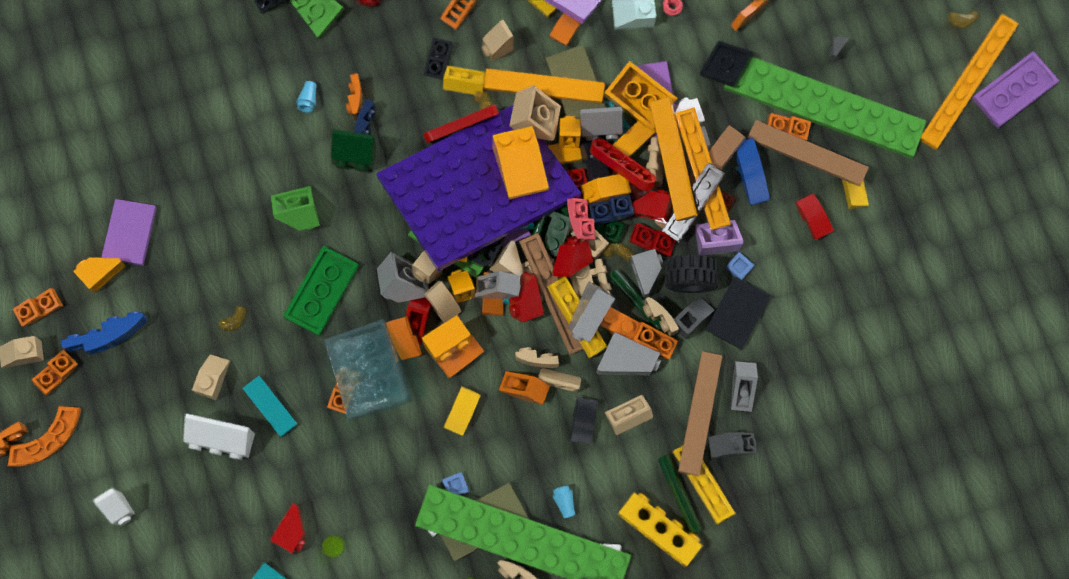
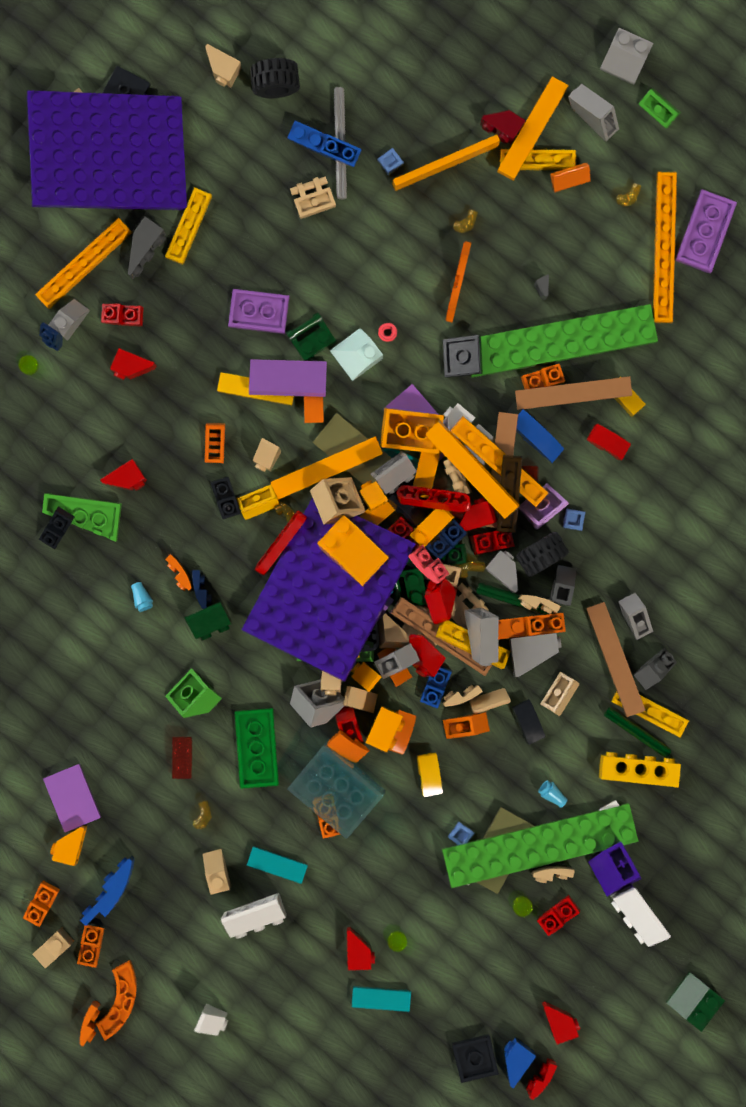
camera: 35 degrees left, 10 degrees up
black tile [705,276,771,350] -> none
none -> clear red slope [172,737,192,779]
none -> blue slope [420,666,452,709]

